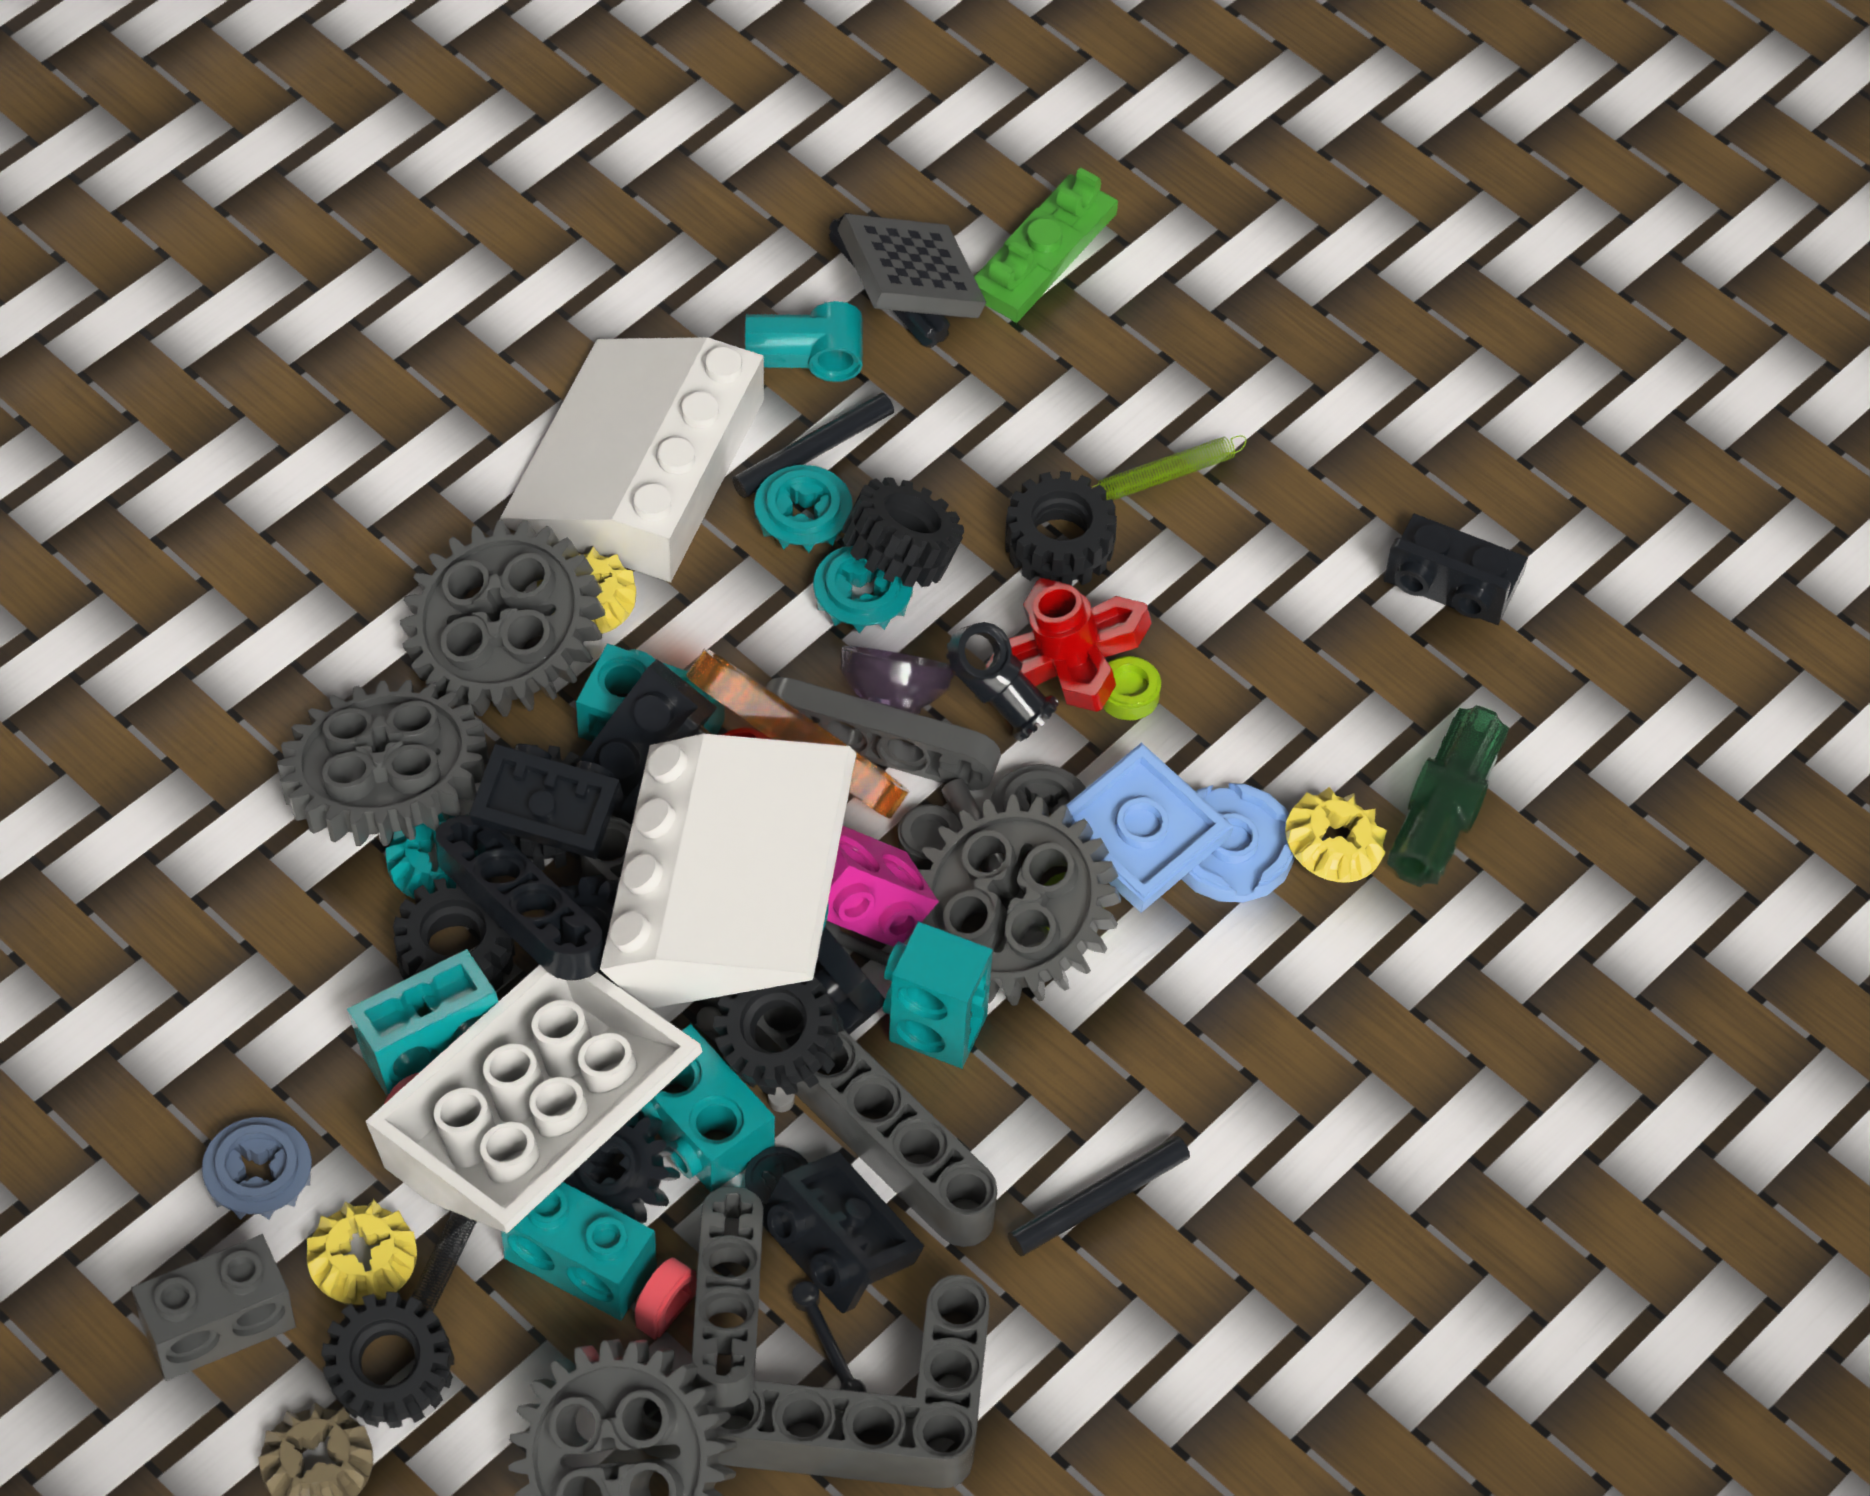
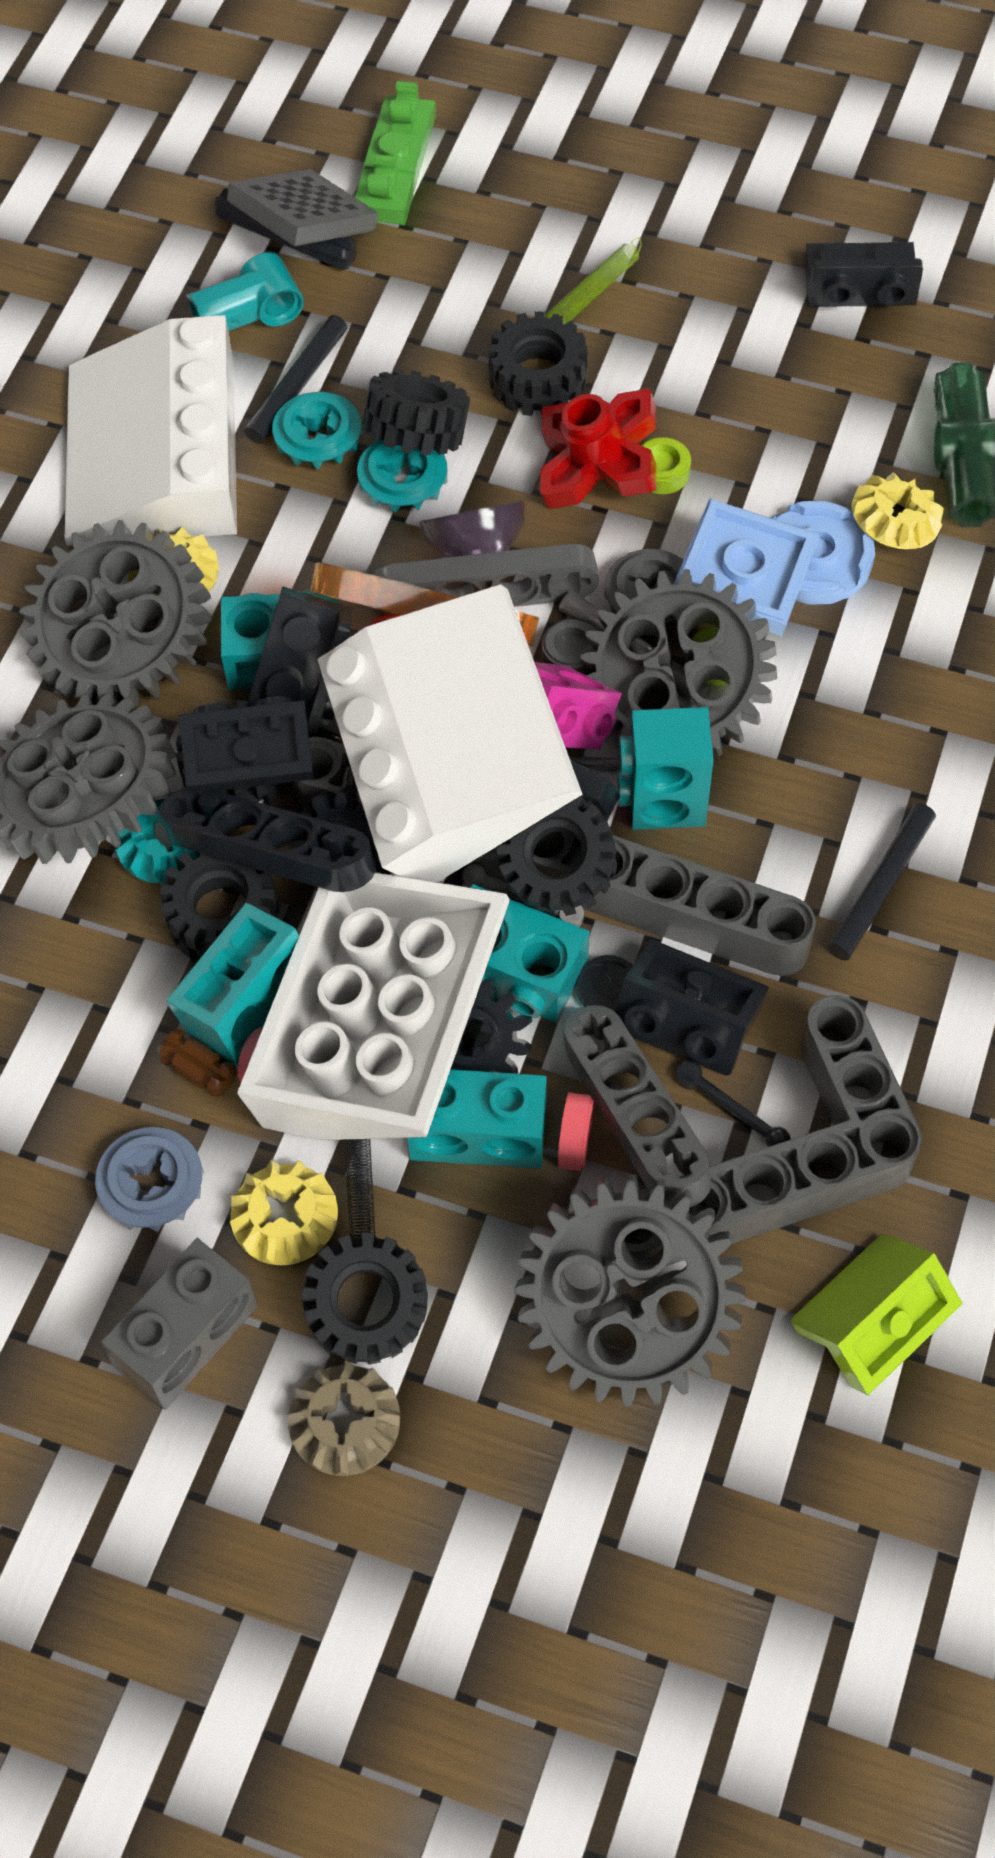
camera: 20 degrees left, 5 degrees up
black connector [946,622,1059,742] -> none
none -> reddish brown piece [158,1029,236,1097]

